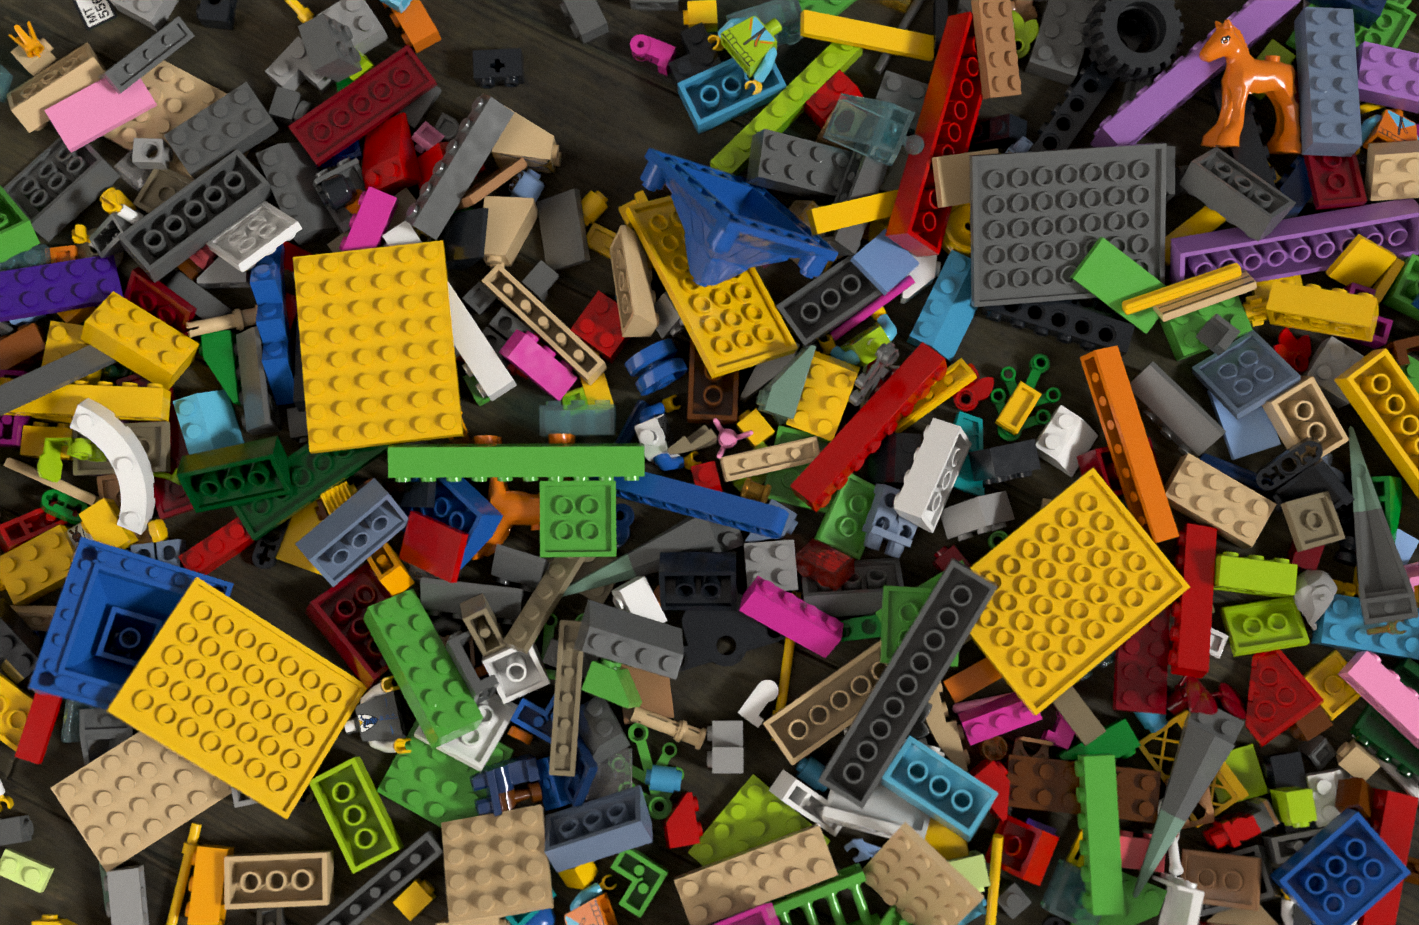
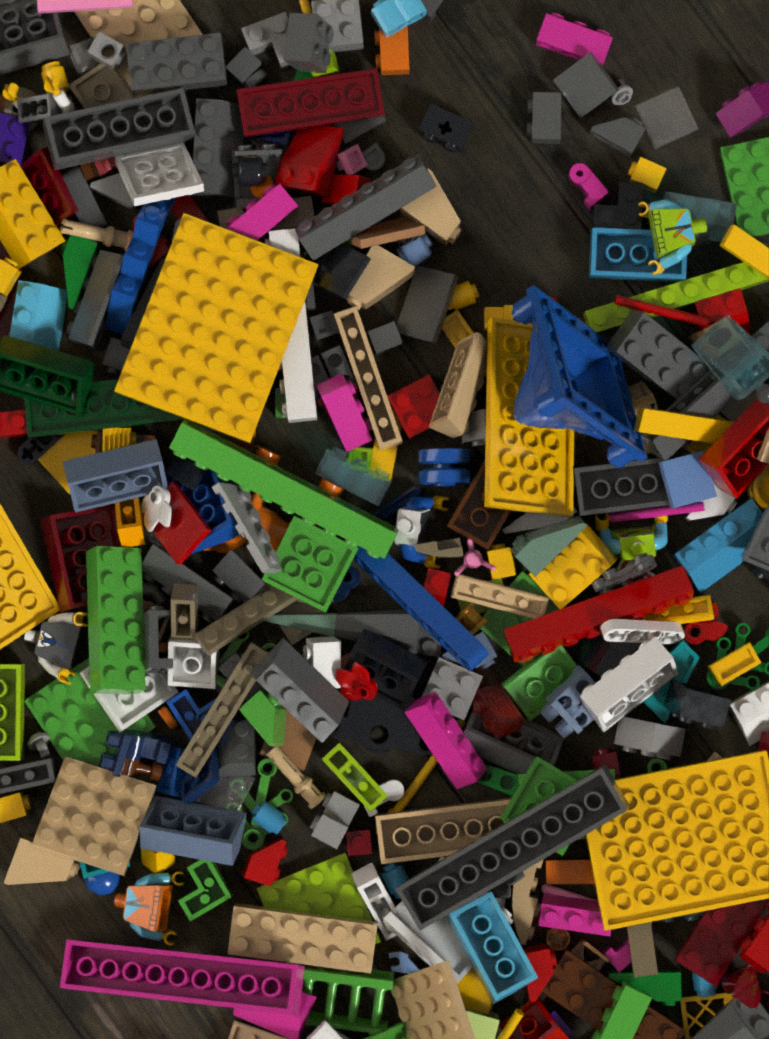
camera: 30 degrees right, 5 degrees up
none -> light grey plate [27,732,51,759]
none -> white plate [141,485,171,532]
none -> light grey wing [212,483,282,574]
none -> dark grey tile [305,284,316,311]
none -> lime slope [322,743,388,812]
none -> red plate [335,662,378,701]
none -> dark red brick [346,828,372,856]
none -> white beam [600,619,685,644]
none -> red bar [614,295,709,327]

